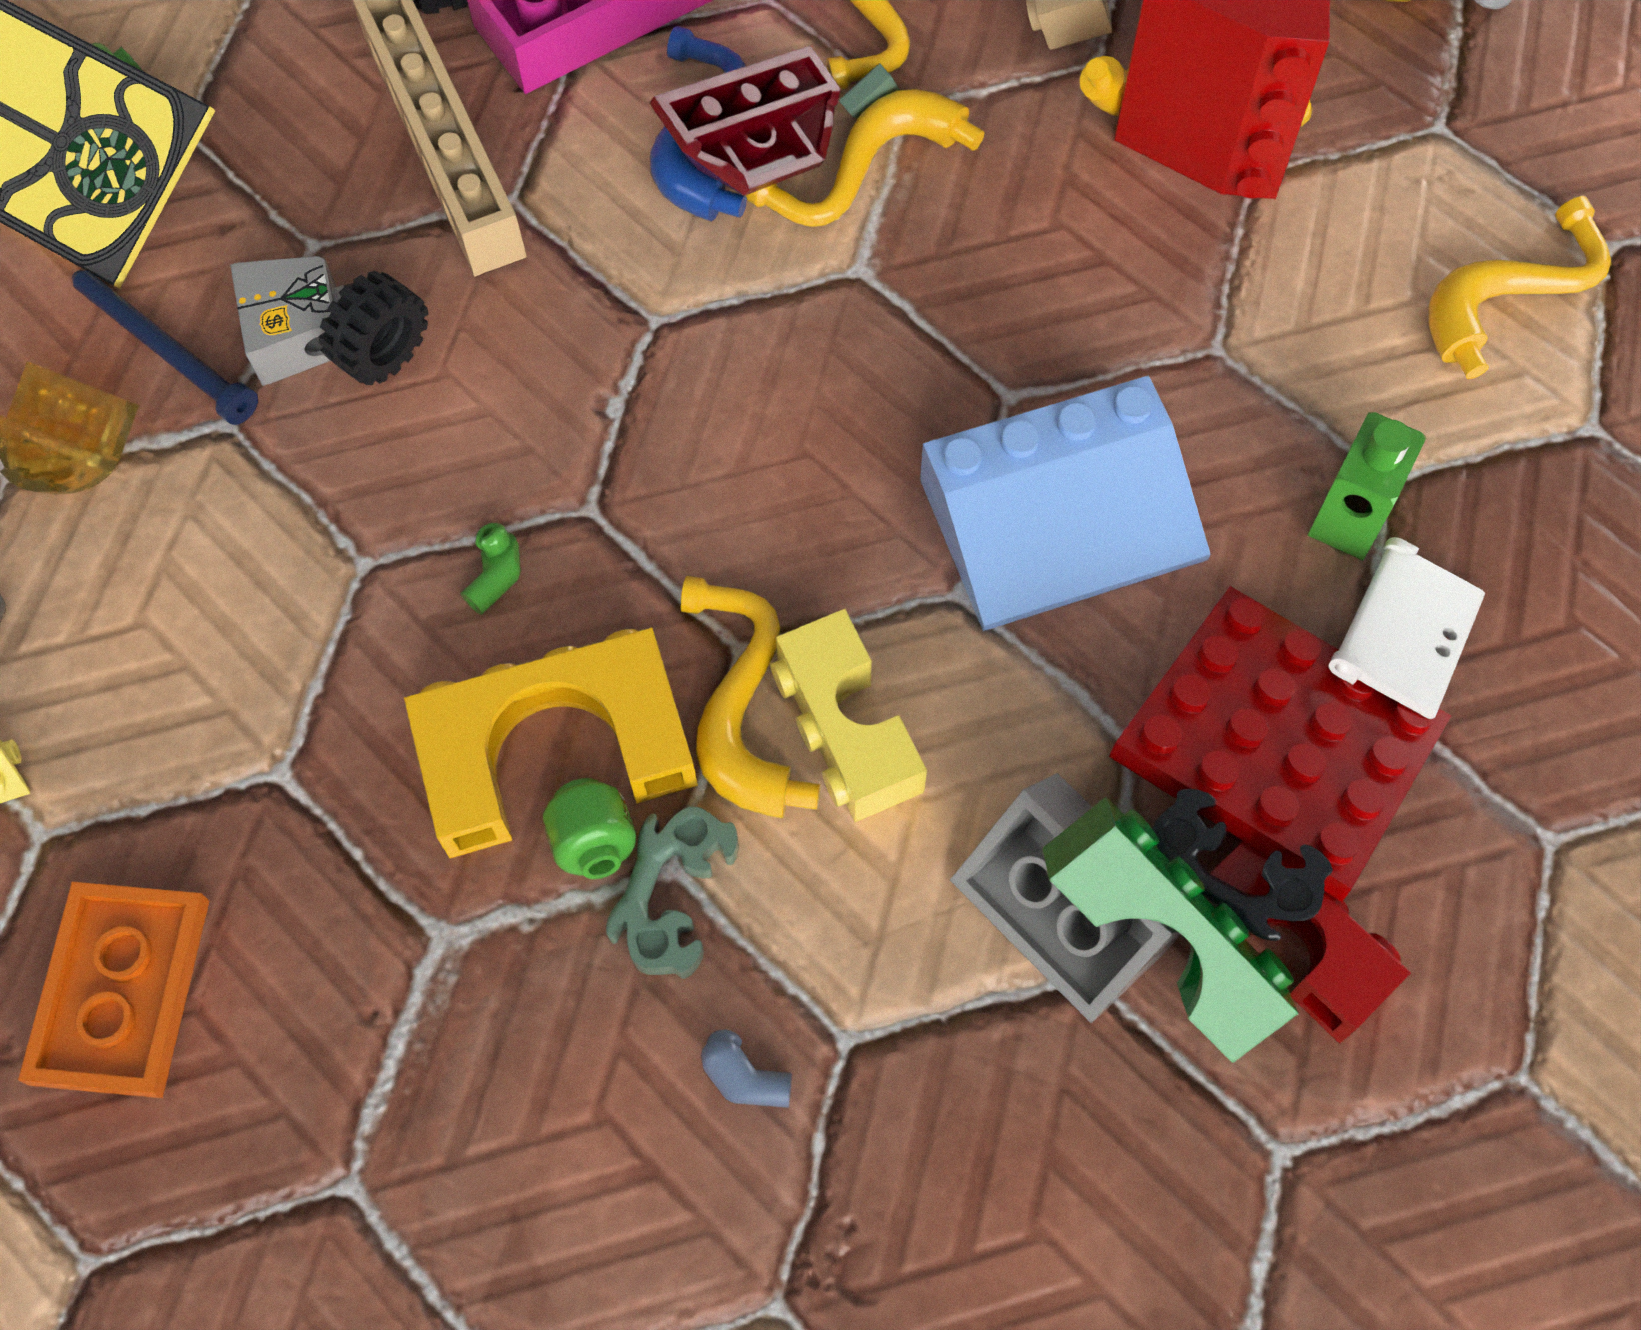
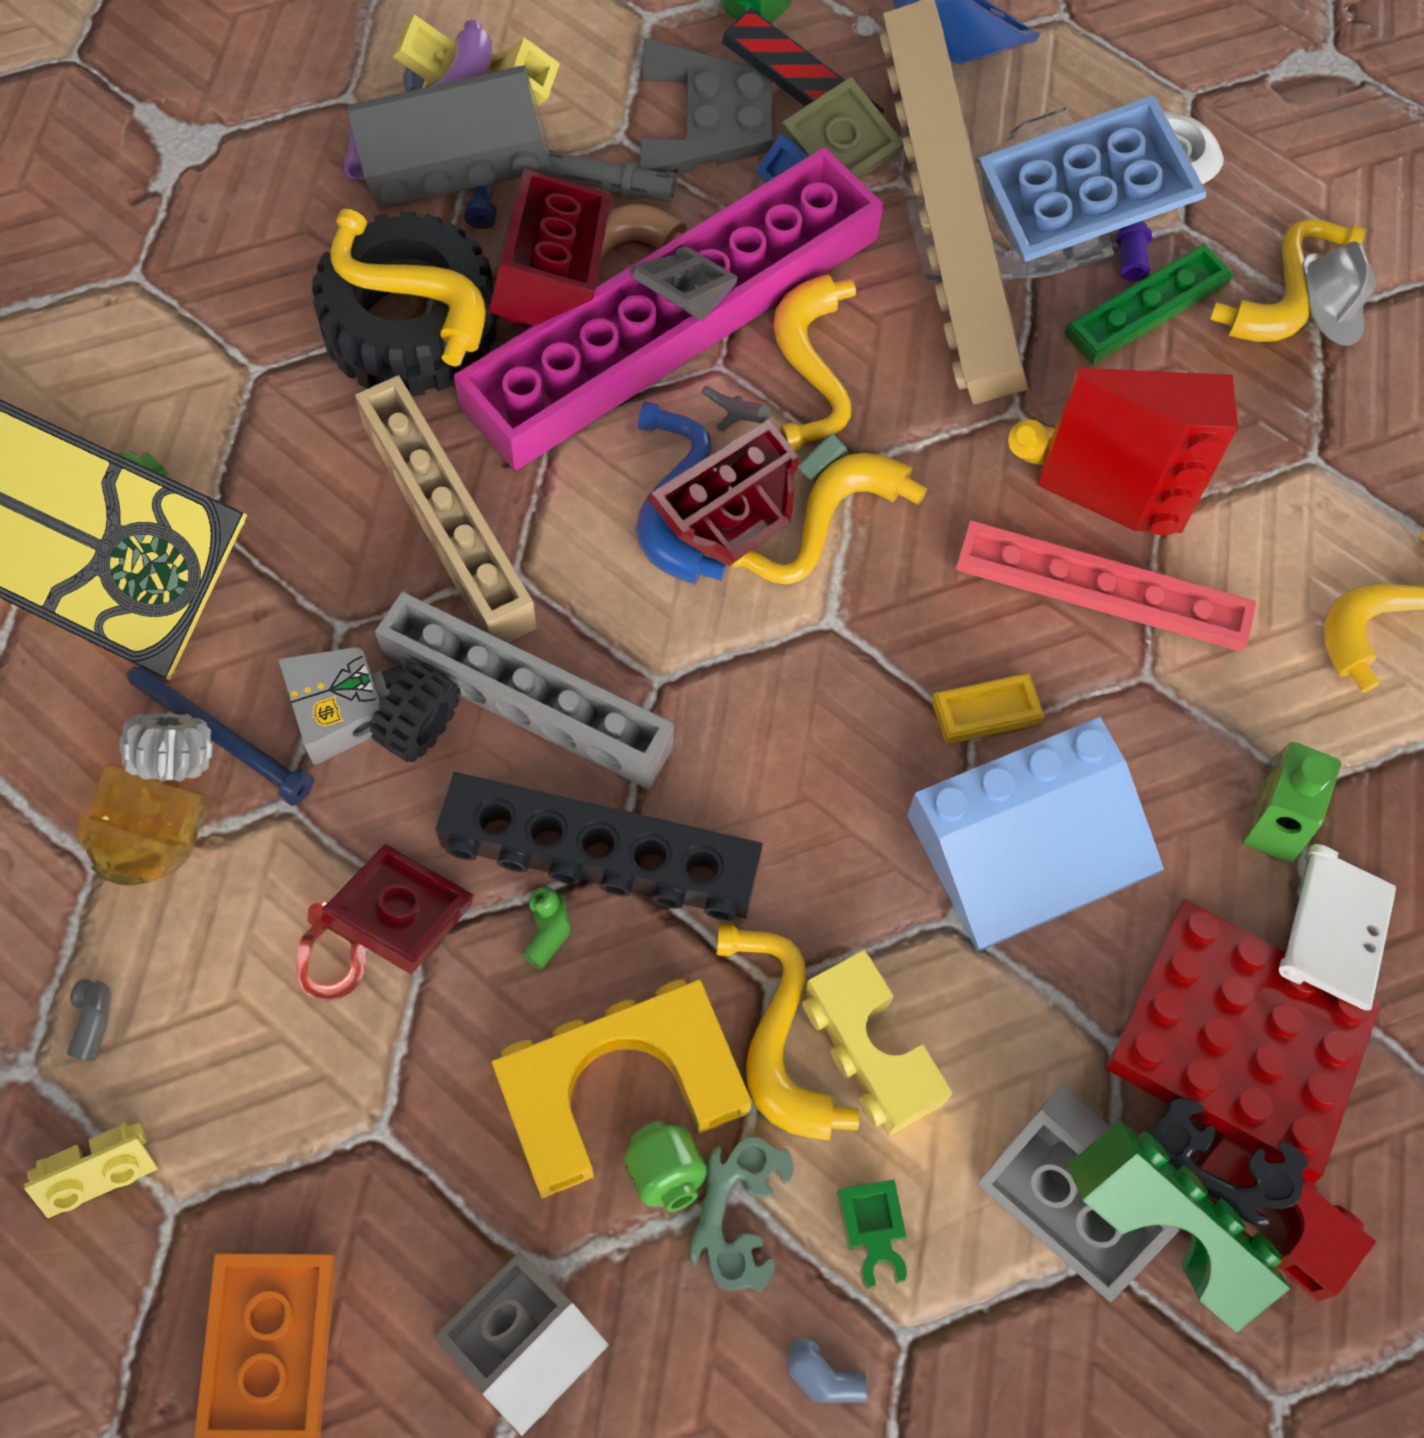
camera: 10 degrees left, 0 degrees up
none -> light grey gear [119,711,213,782]
none -> clear red piece [296,902,368,1001]
none -> dark red plate [320,843,474,975]
none -> light grey brick [375,592,674,790]
none -> light grey slope [434,1251,609,1436]
none -> black brick [436,772,763,921]
none -> dark grey bar [702,386,771,432]
none -> green plate [837,1179,907,1290]
none -> yellow tile [931,673,1045,745]
none -> coral plate [956,520,1257,652]

